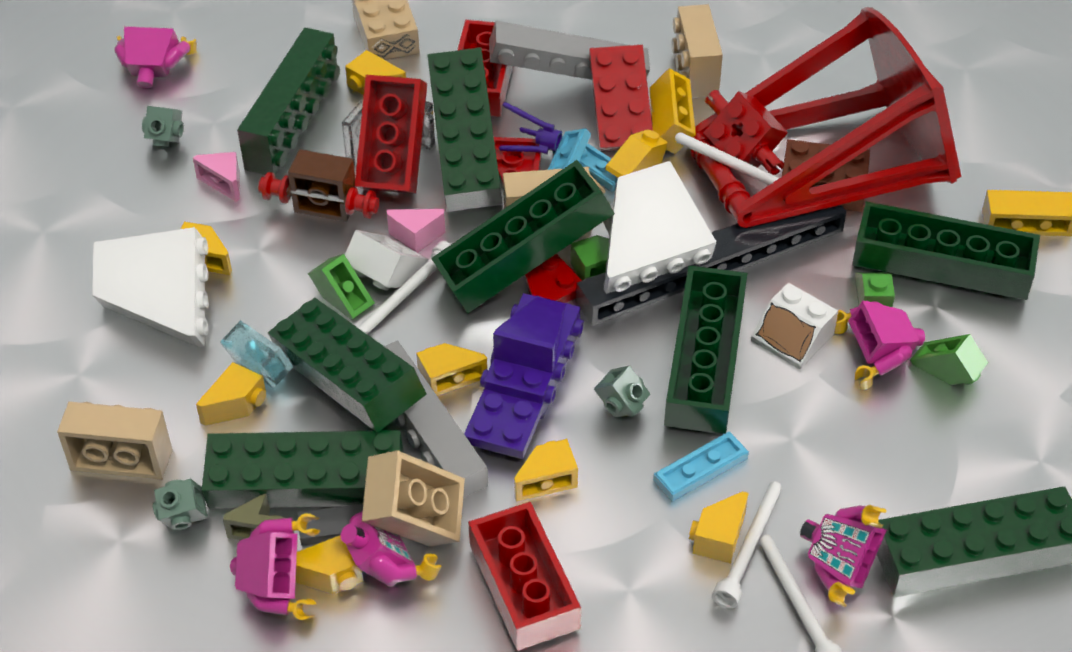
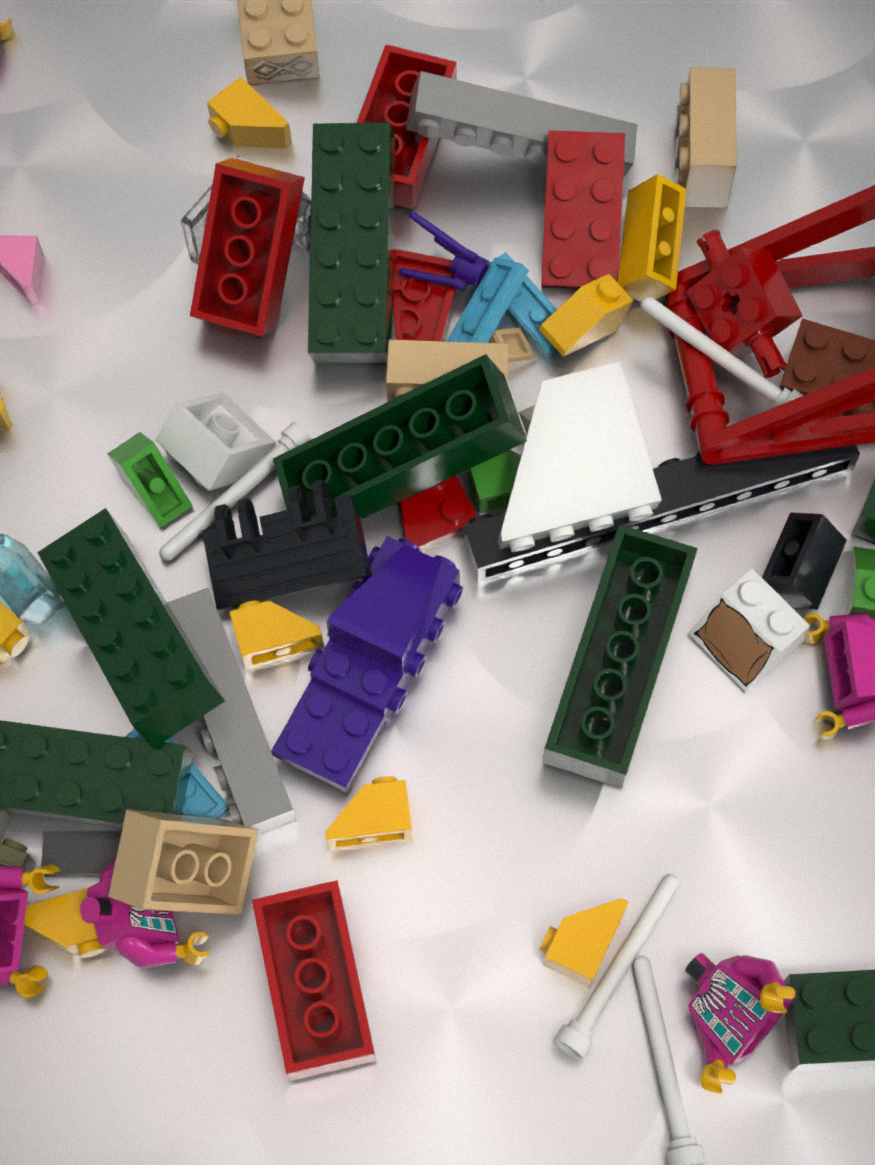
camera: 10 degrees right, 20 degrees up
dark green brick [237,27,340,175] -> none
reddish brown brick [258,149,379,222] -> none
bright pink slope [387,209,445,253] -> none
sand green brick [594,365,651,417] -> none
medium azure tile [653,431,749,502] -> none
none -> black hinge [202,480,372,610]
none -> black brick [762,512,847,610]

